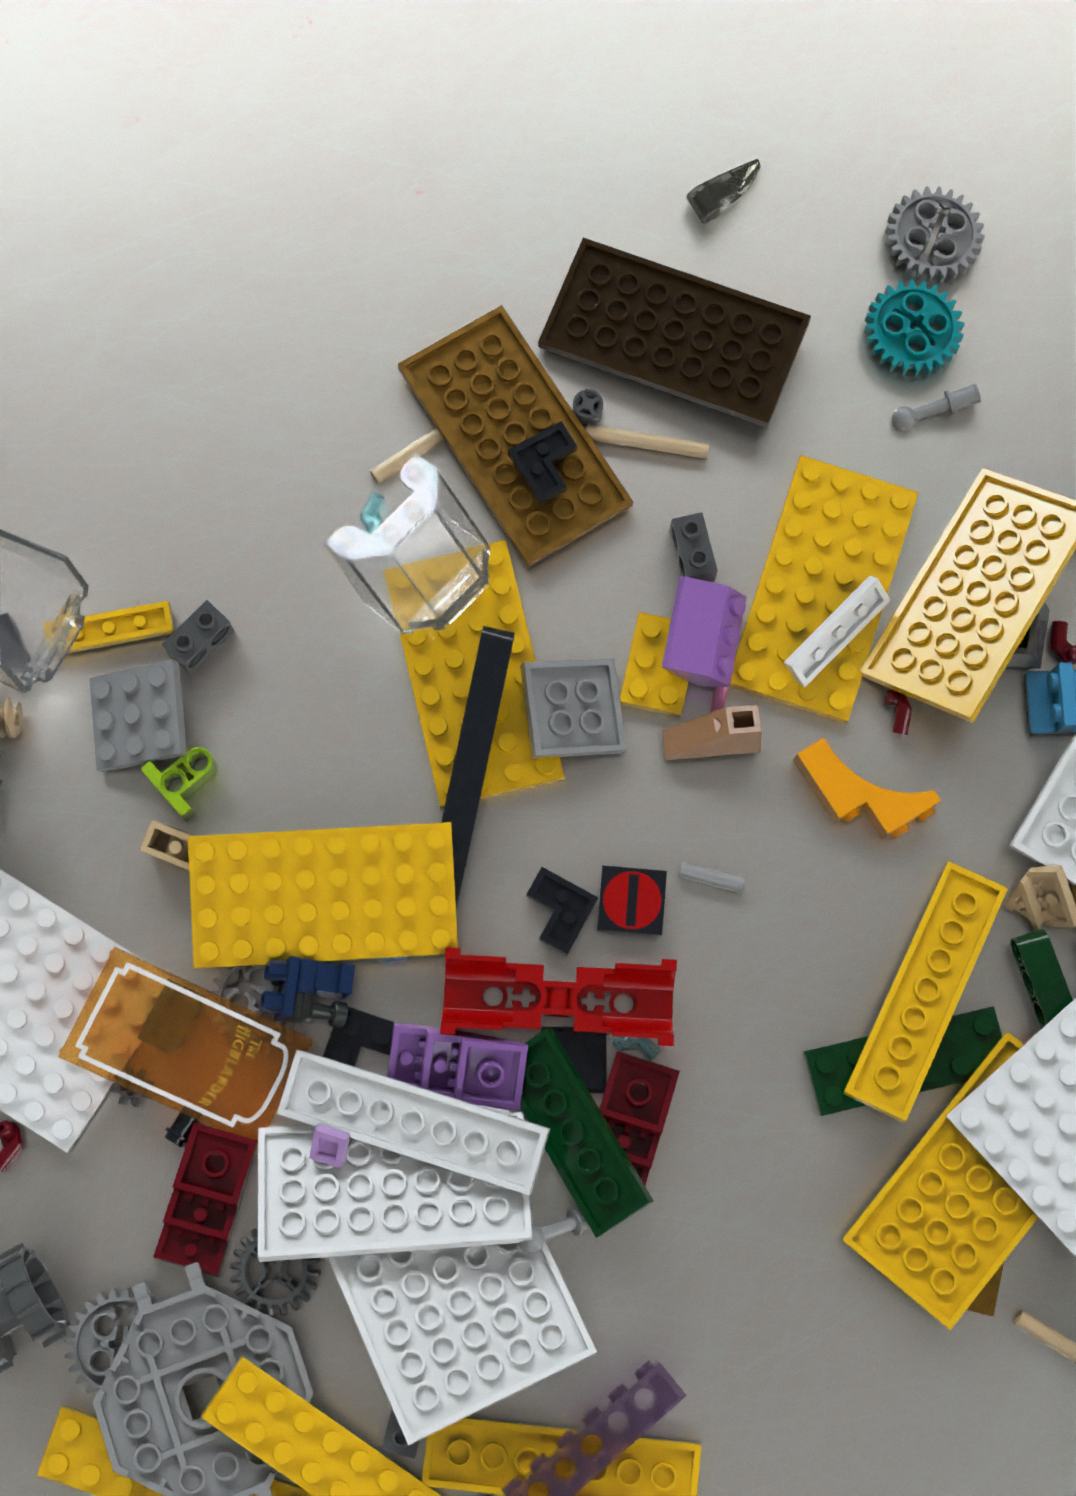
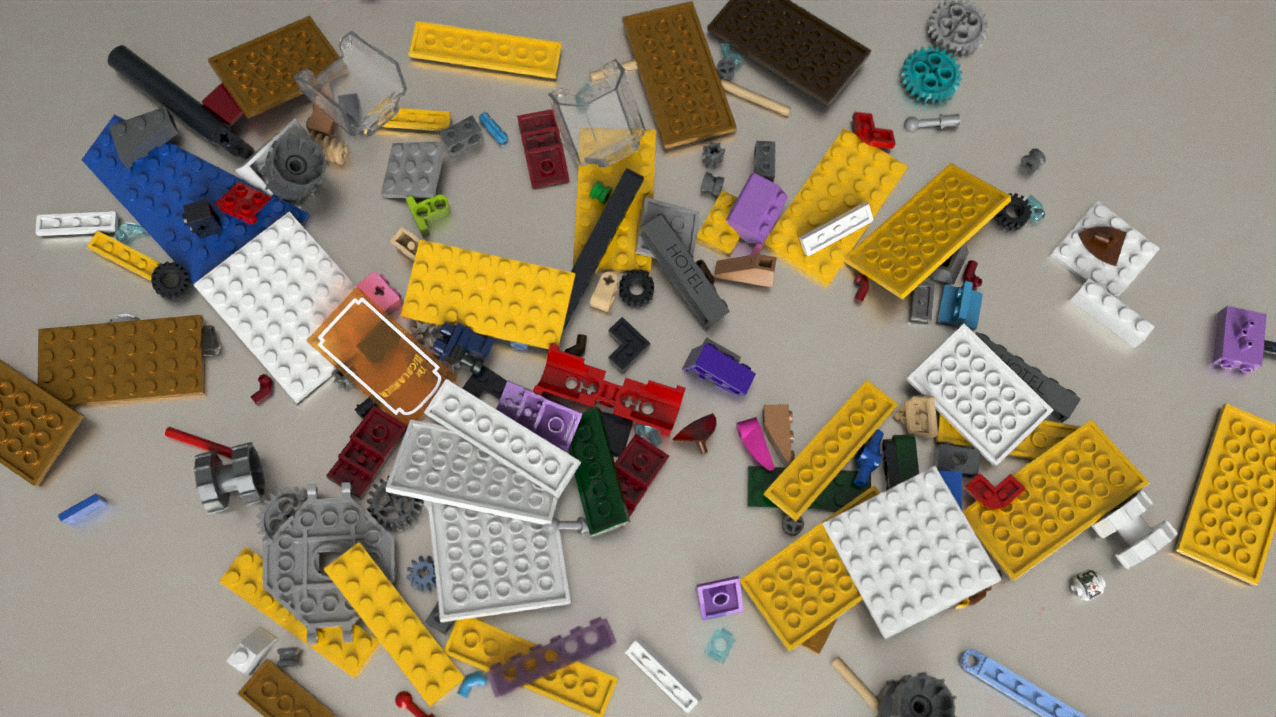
camera: 15 degrees right, 5 degrees down
lavender plate [309,1124,350,1168] -> none
black plate [508,421,578,506] -> none
piece [597,865,667,935] -> none
light orange arch [793,737,941,839] -> none
none -> bright pink brick [356,271,403,318]
none -> sand blue gear [406,555,437,592]
none -> yellow plate [409,21,562,79]
none -> dark azure axle [479,112,508,144]
none -> dark red slope [517,109,570,189]
none -> dark brown arm [564,334,587,357]
none -> green wheel [589,181,613,205]
none -> tan piece [590,272,618,312]
none -> black tyre [619,269,655,308]
none -> white plate [625,637,703,714]
none -> dark grey brick [637,215,730,329]
none -> shield [672,413,717,454]
none -> dark purple wedge [682,343,756,397]
none -> medium lavender slope [695,576,744,620]
none -> dark brown arm [696,259,715,285]
none -> dark grey wheel [700,172,725,196]
none -> dark grey gear [701,141,725,166]
none -> clear light blue brick [704,628,736,664]
none -> clear light blue arm [720,43,743,66]
none -> dark pink piece [736,417,775,471]
none -> medium nougat slope [762,405,795,468]
none -> dark grey wheel [782,515,804,536]
none -> red plate [852,112,896,149]
none -> blue pin [854,429,884,487]
none -> black beam [882,439,900,491]
none -> flat silver plate [910,282,935,323]

